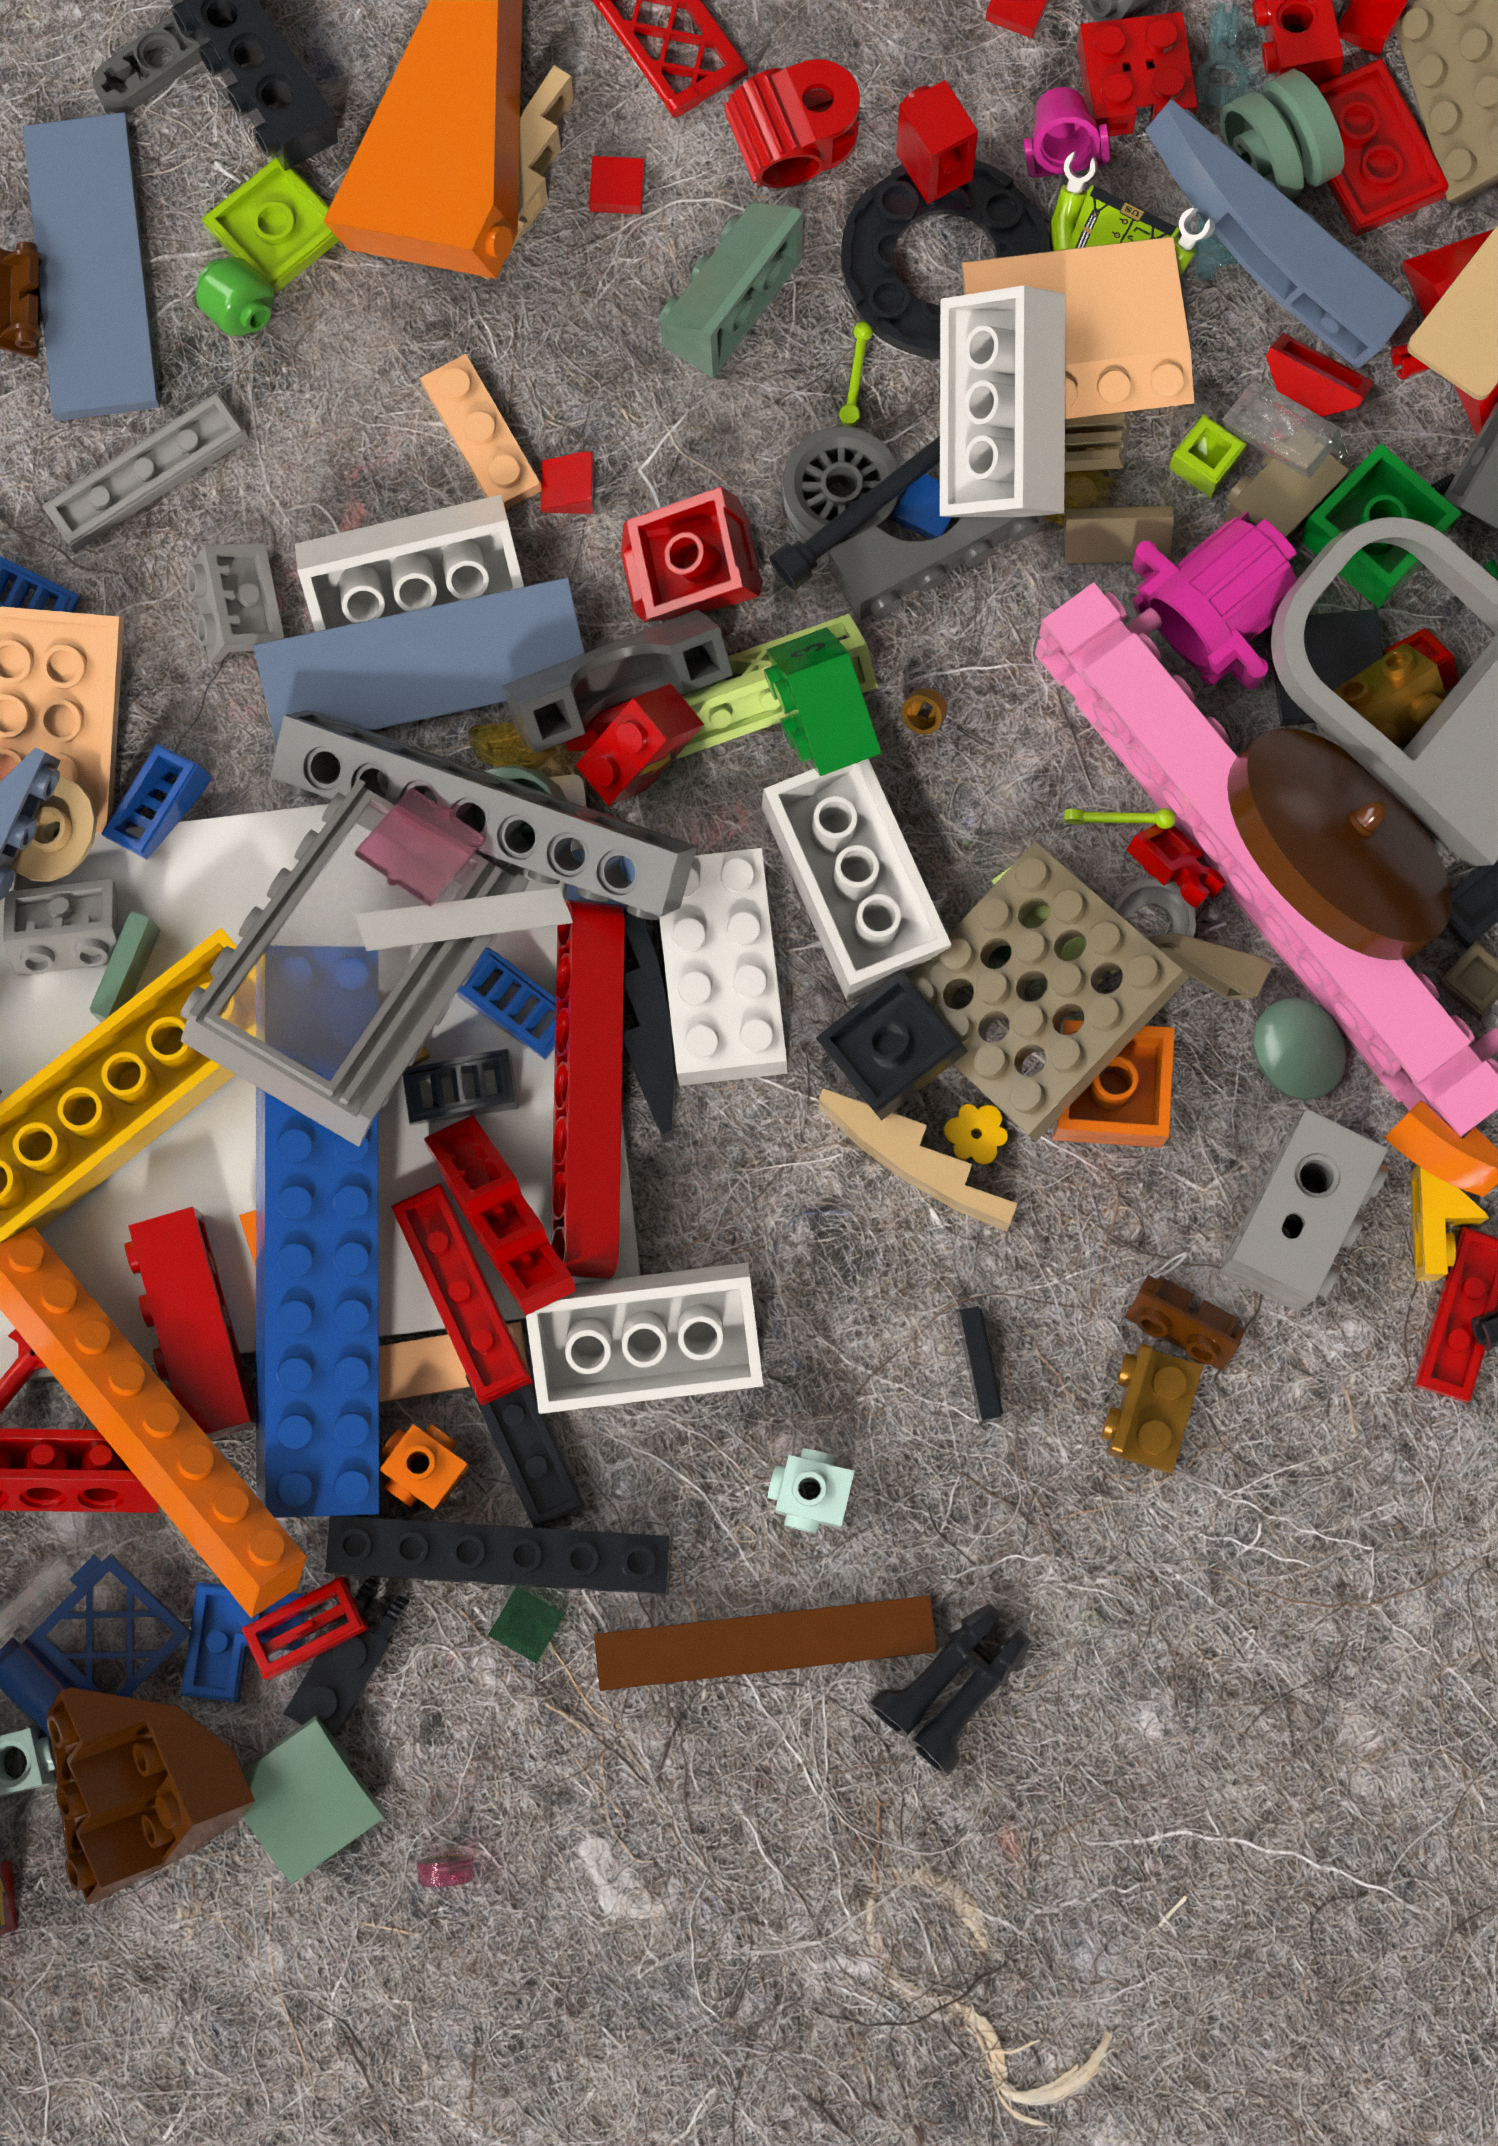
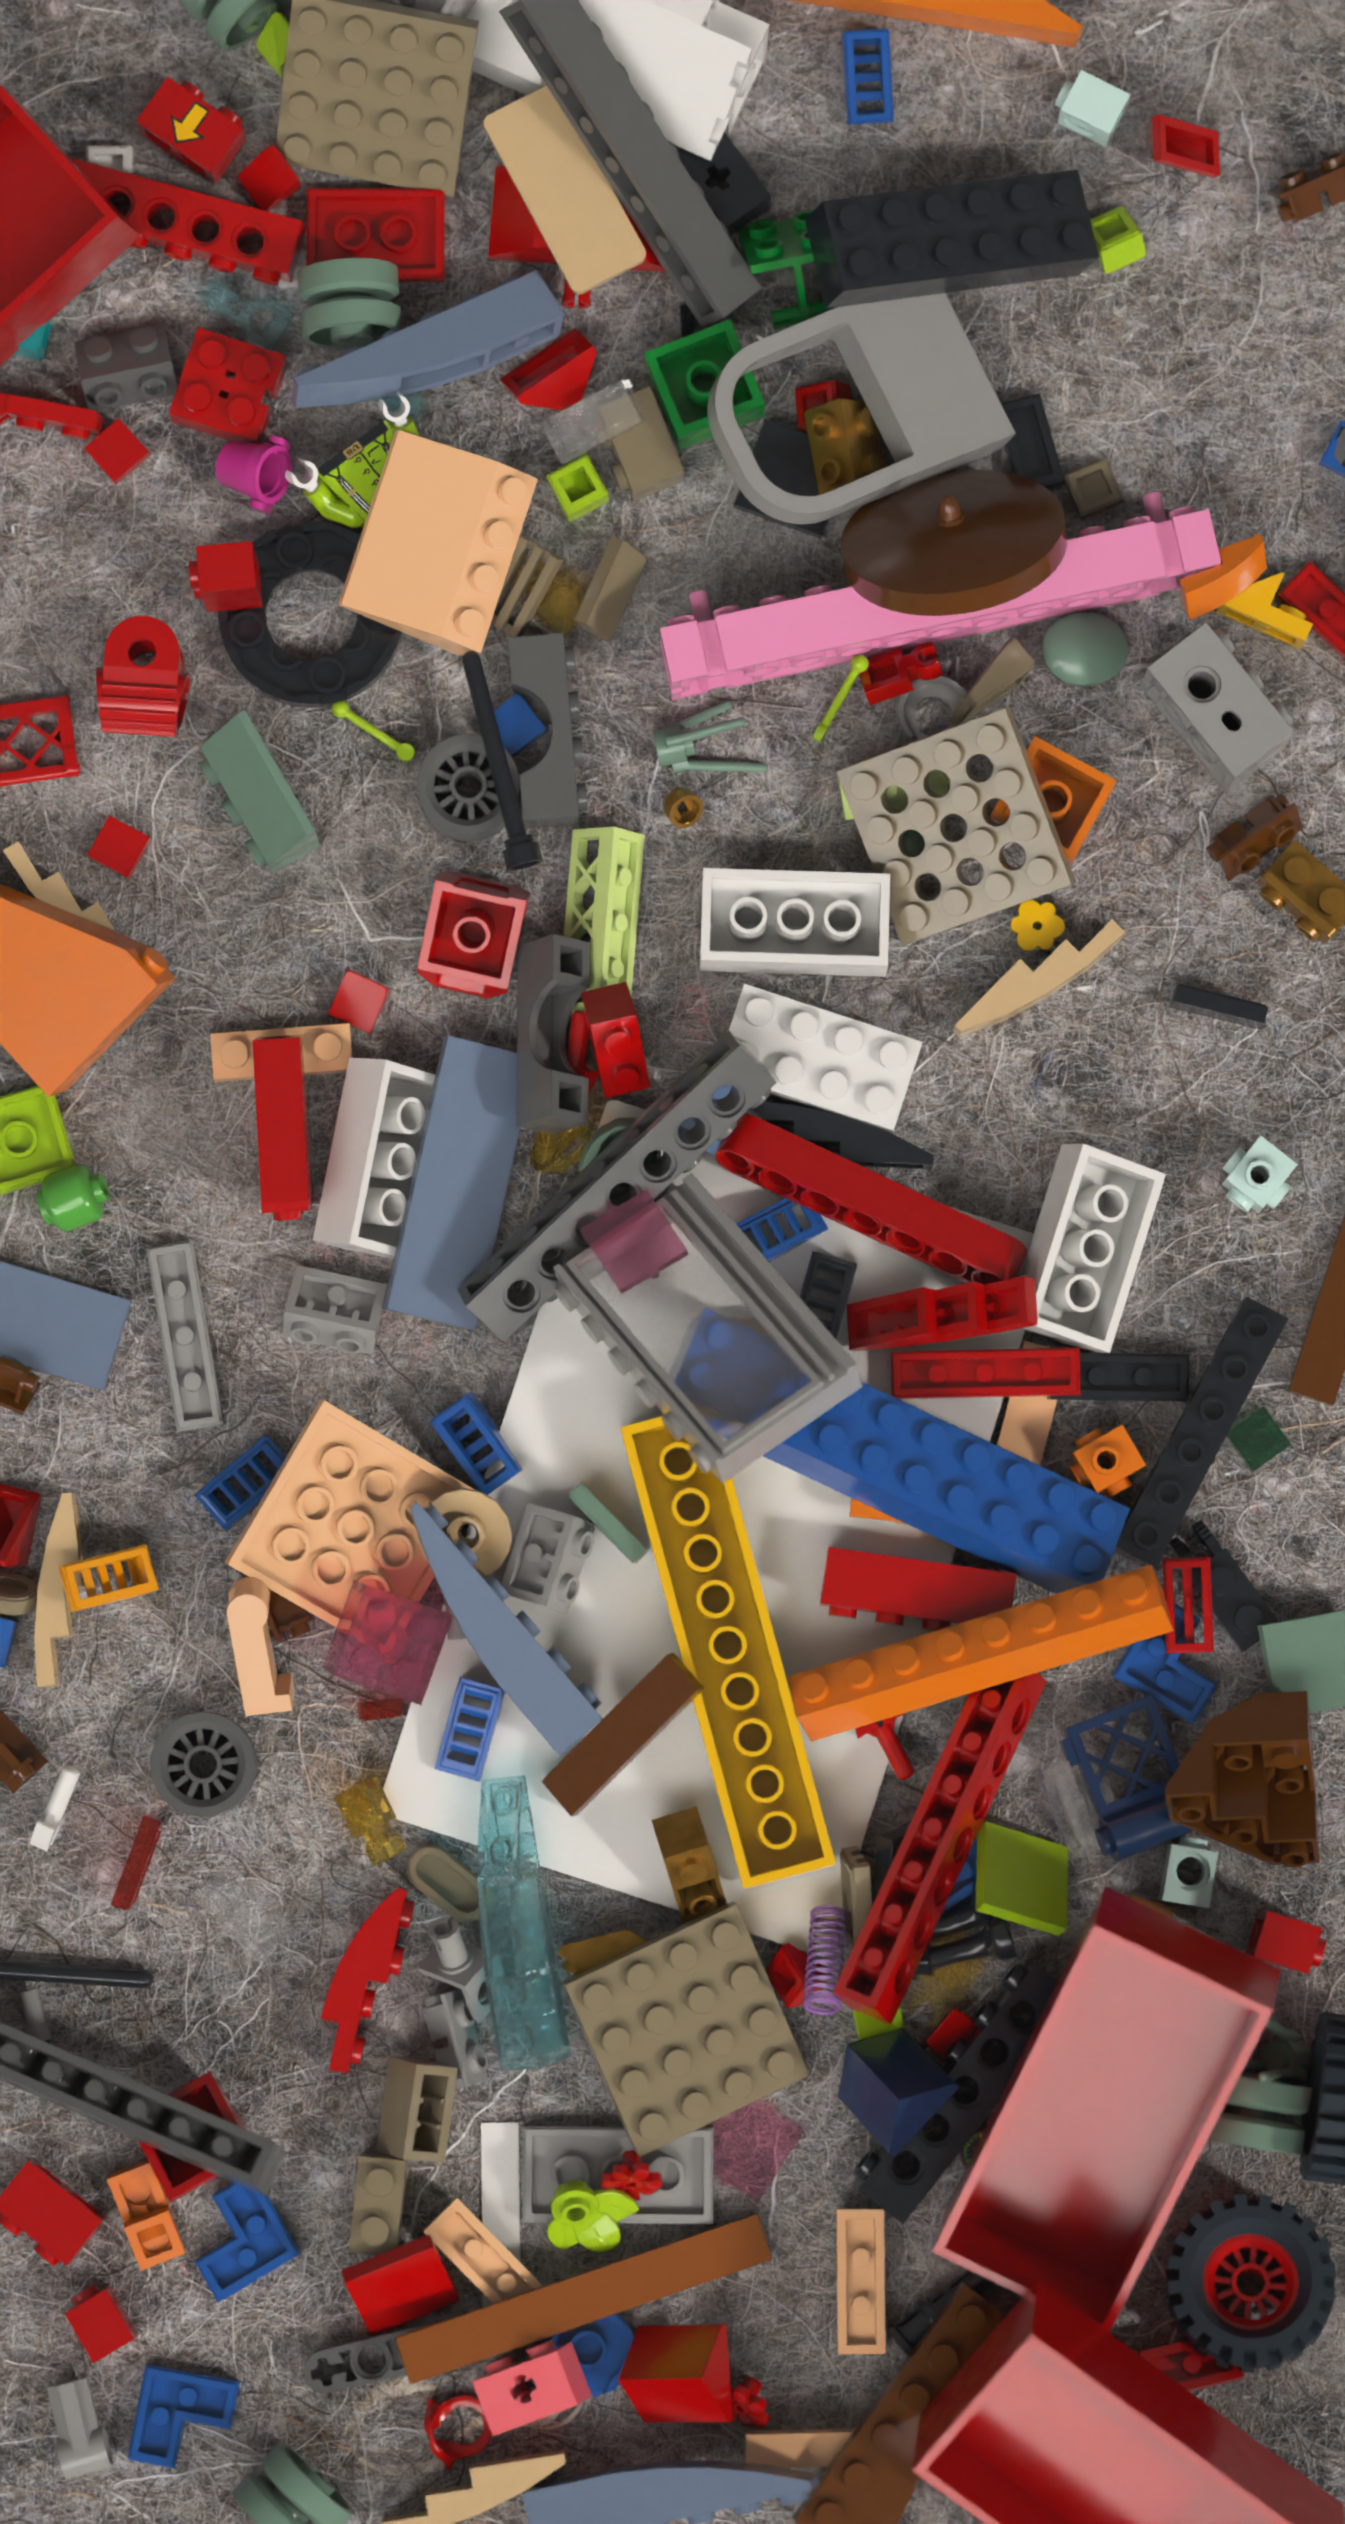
camera: 70 degrees left, 5 degrees up
white sticker [354,887,573,951] -> none
green brick [764,627,882,776] -> none
black tile [816,970,969,1121] -> none
white slope [940,285,1066,517] -> none
dark pink container [1132,511,1299,690] -> none
none -> red slope [252,1034,314,1221]
none -> sand green plant [653,701,768,773]

